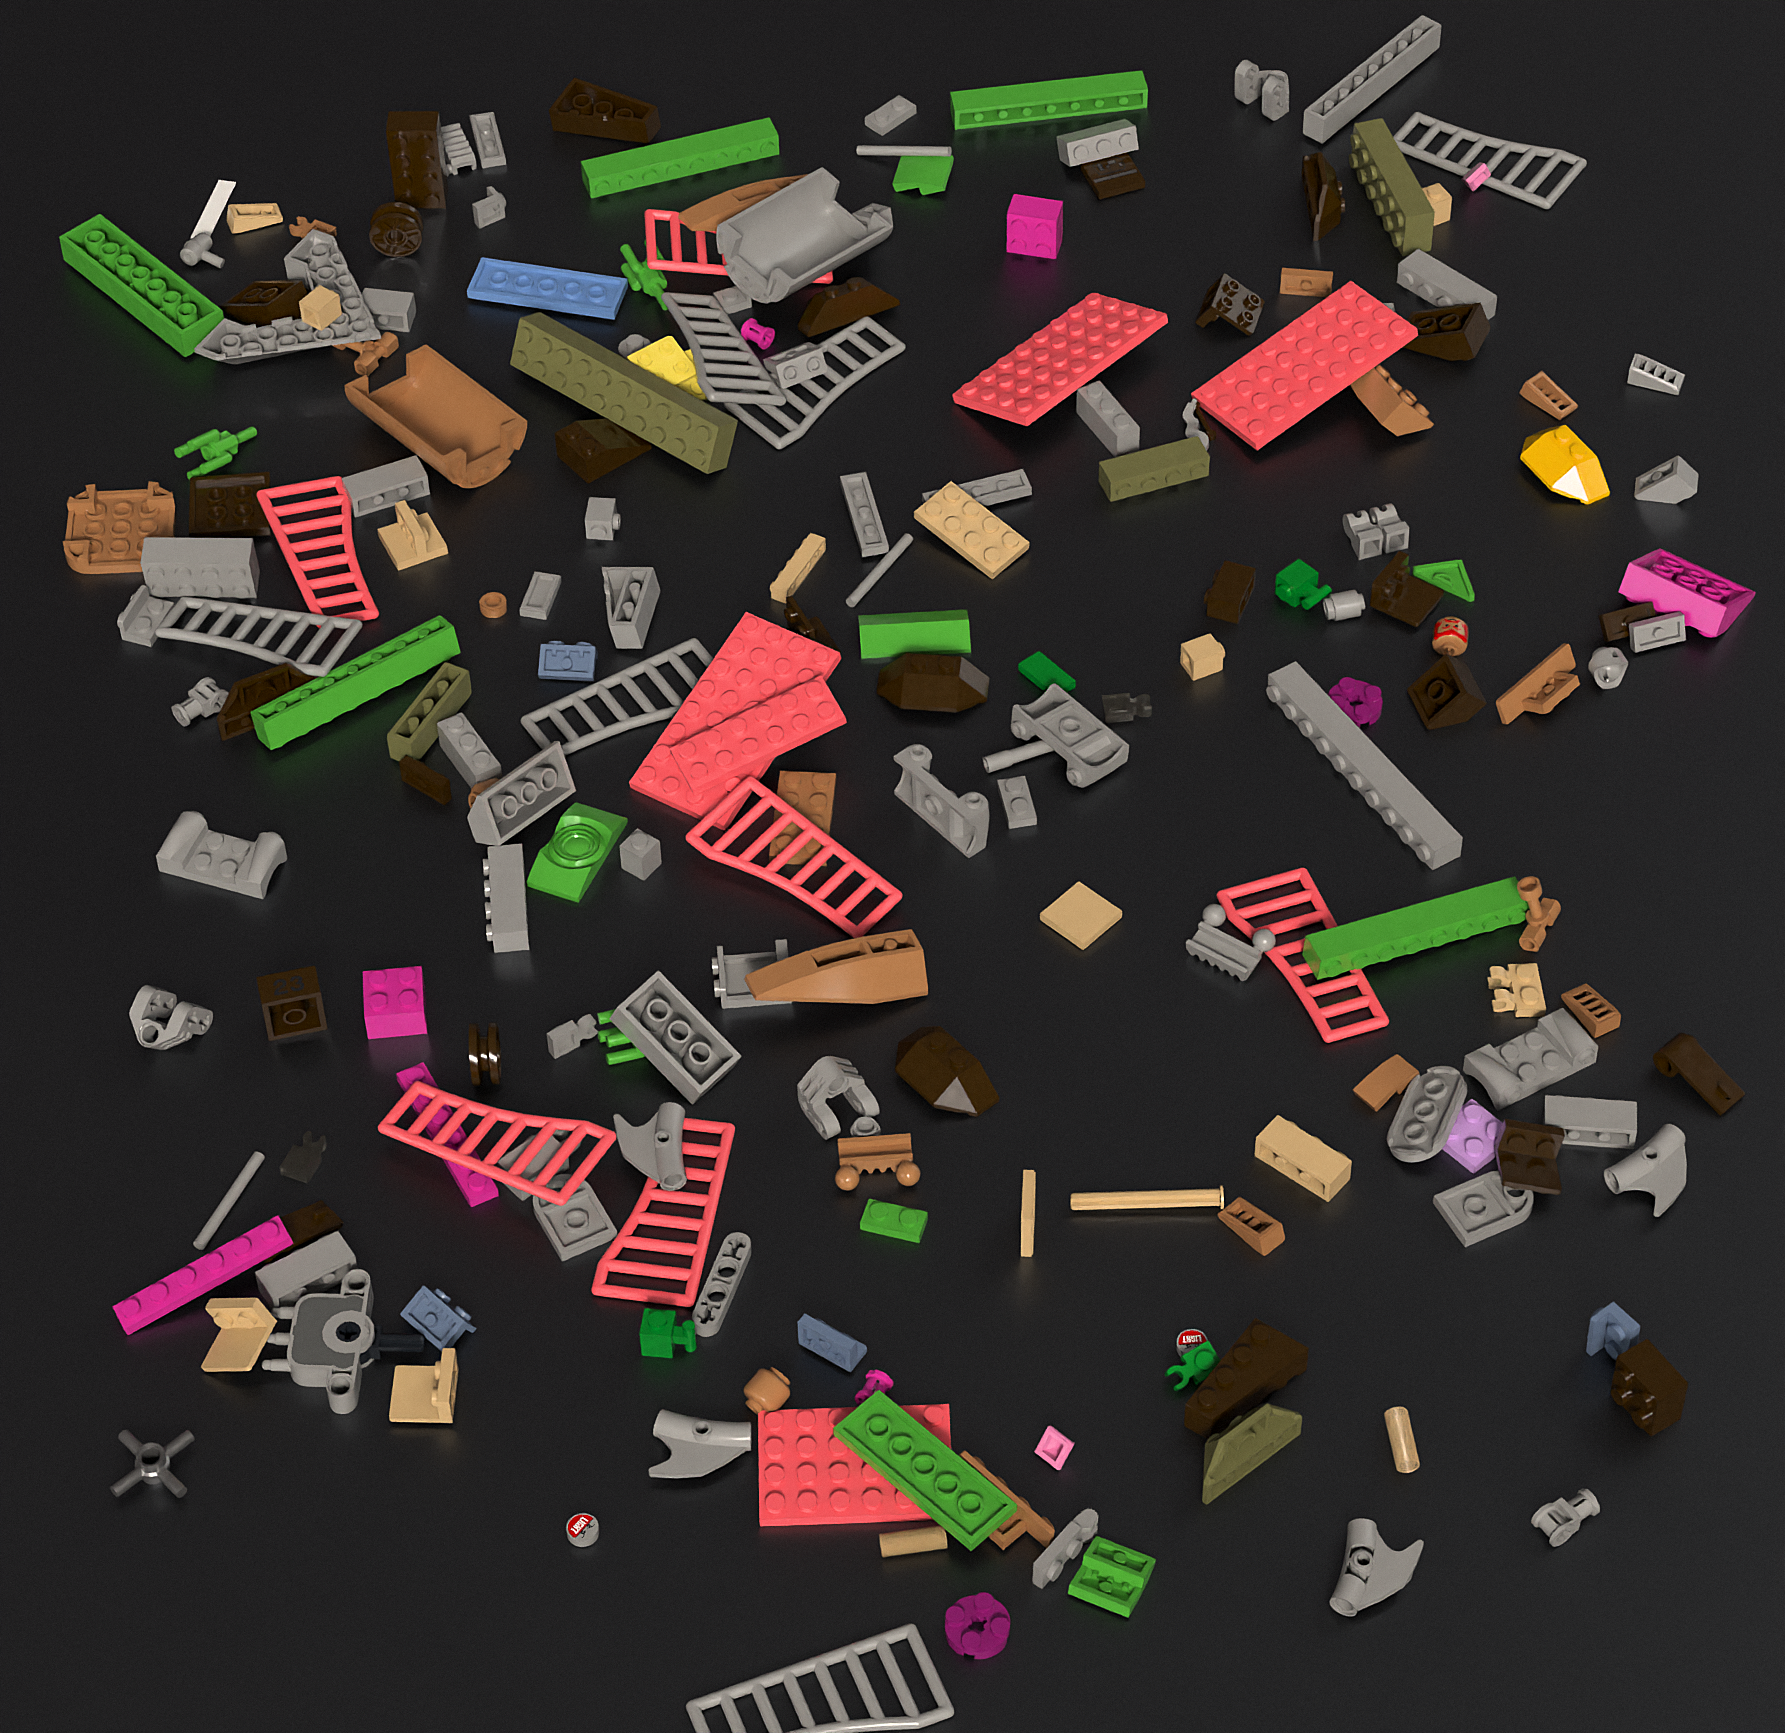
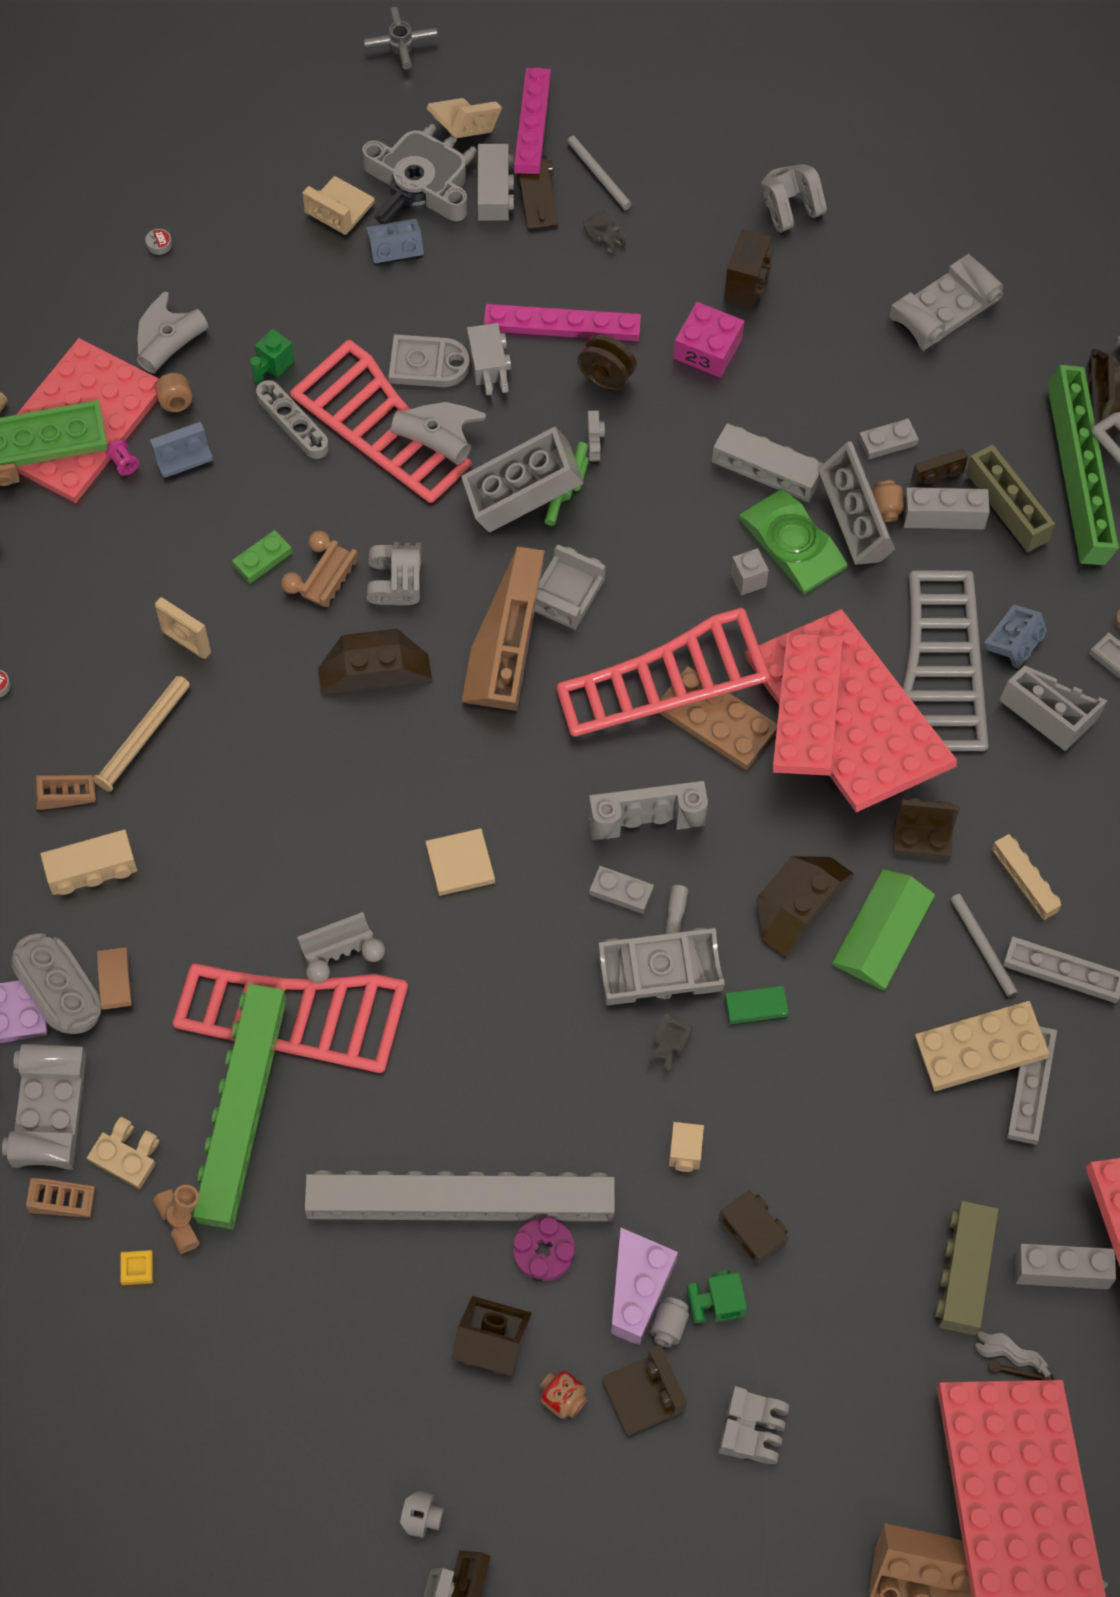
camera: 120 degrees right, 15 degrees up
coral bar [378,1081,617,1206] -> none
light grey plate [850,1116,881,1138] -> none
bright green tile [1412,559,1475,602] -> none
medium nougat bracket [1496,643,1580,724] -> none
none -> yellow tile [121,1250,153,1285]
none -> lavender wedge [611,1228,678,1346]
none -> light grey plate [858,418,919,459]

